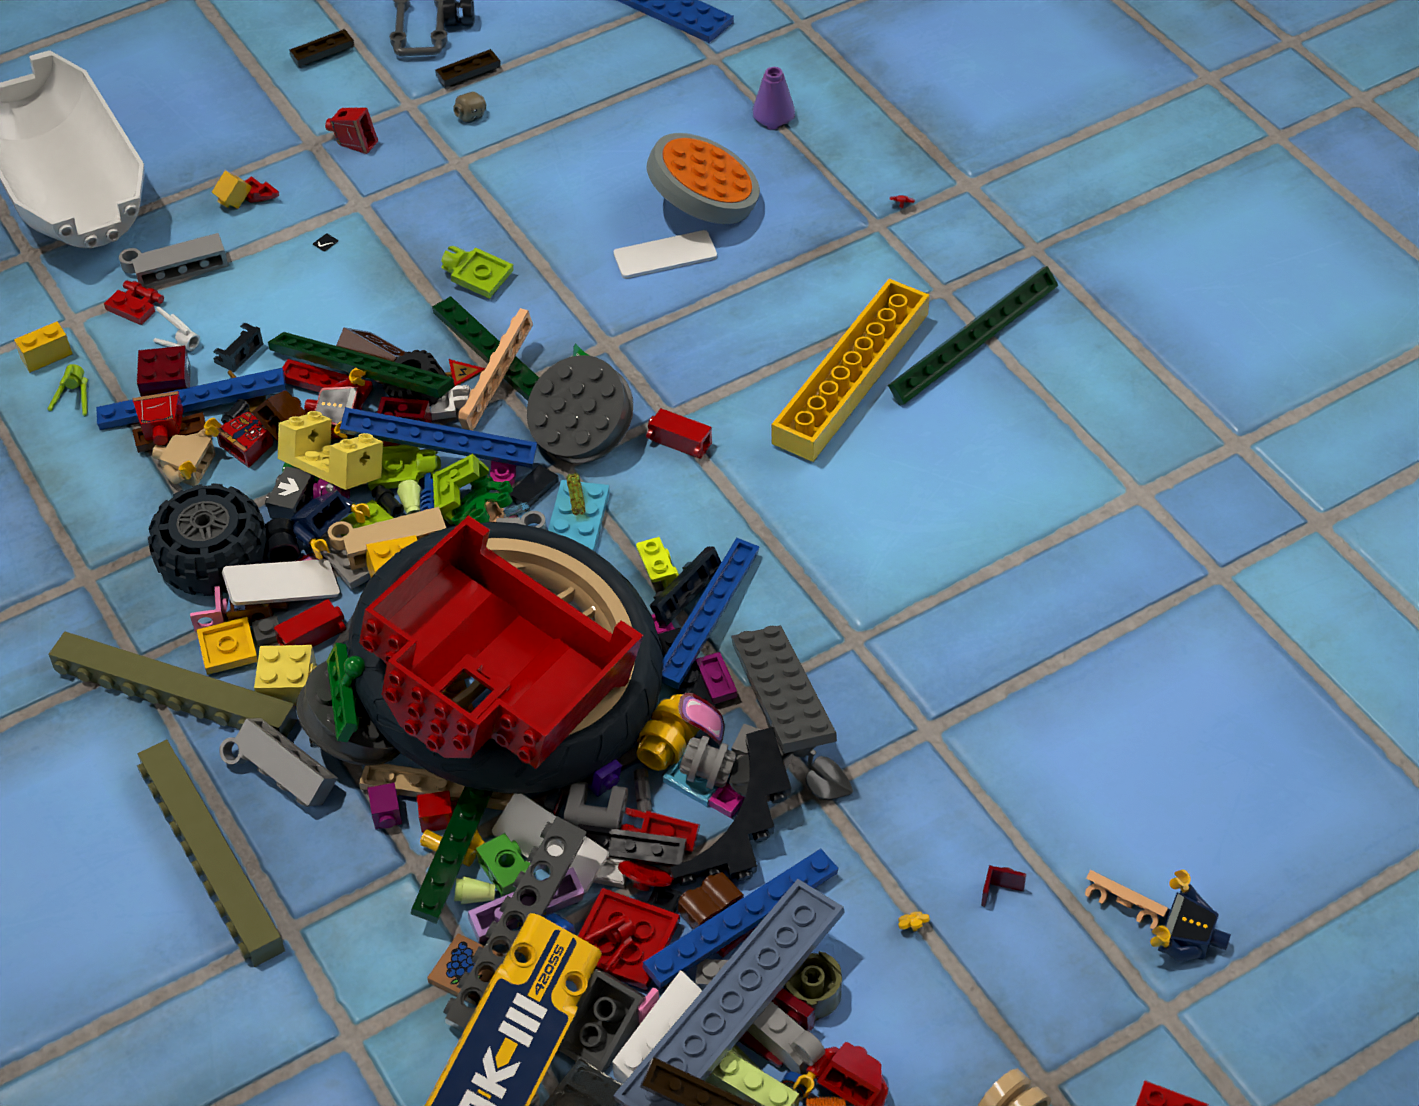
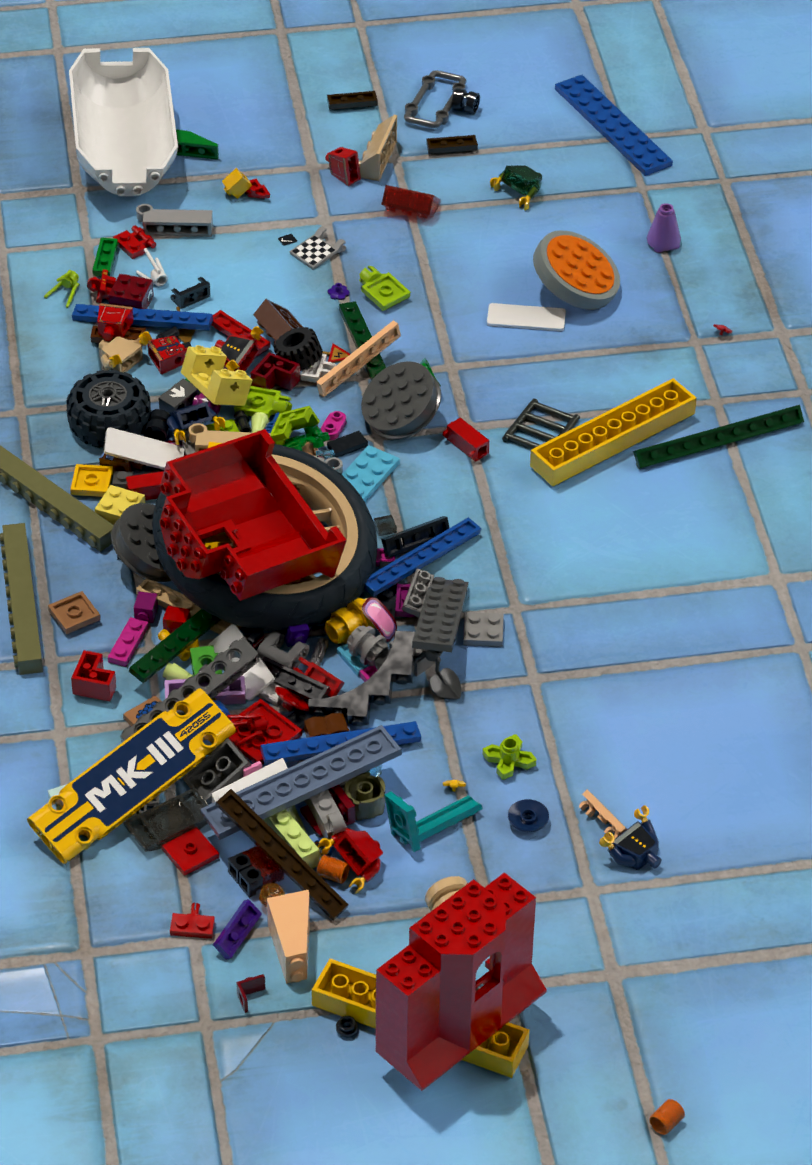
camera: 20 degrees right, 5 degrees down
yellow brick [14,321,72,373] -> none
bright pink bracket [190,586,228,632] -> none
light grey hinge [219,718,338,807] -> none
reddish brown torso [252,390,307,441] -> none
dark green plate [268,332,455,398] -> none
green plate [327,642,365,742] -> none
blue plate [340,407,537,468] -> none
dark tan head [453,92,486,122] -> none
clear yellow axle [566,473,586,516] -> none
neon yellow bracket [636,537,679,589] -> none
dark red bracket [981,865,1026,907] -> none
none -> medium nougat plate [48,591,101,634]
none -> red brick [71,650,117,702]
none -> red hips [87,269,116,303]
none -> green plate [92,238,118,277]
none -> dark pink plate [108,617,149,667]
none -> green slope [176,130,219,160]
none -> flag [289,226,346,270]
none -> dark purple plant [328,283,350,300]
none -> tan slope [359,115,397,181]
none -> clear smoke plate [374,515,397,536]
none -> clear red slope [381,185,441,219]
none -> teal bracket [384,791,483,852]
none -> light grey tile [401,568,435,617]
none -> light grey plate [463,612,504,647]
none -> lime plant [482,734,537,780]
none -> clear green torso [490,165,542,210]
none -> pearl dark grey bar [502,398,580,449]
none -> dark blue dish [508,799,549,832]

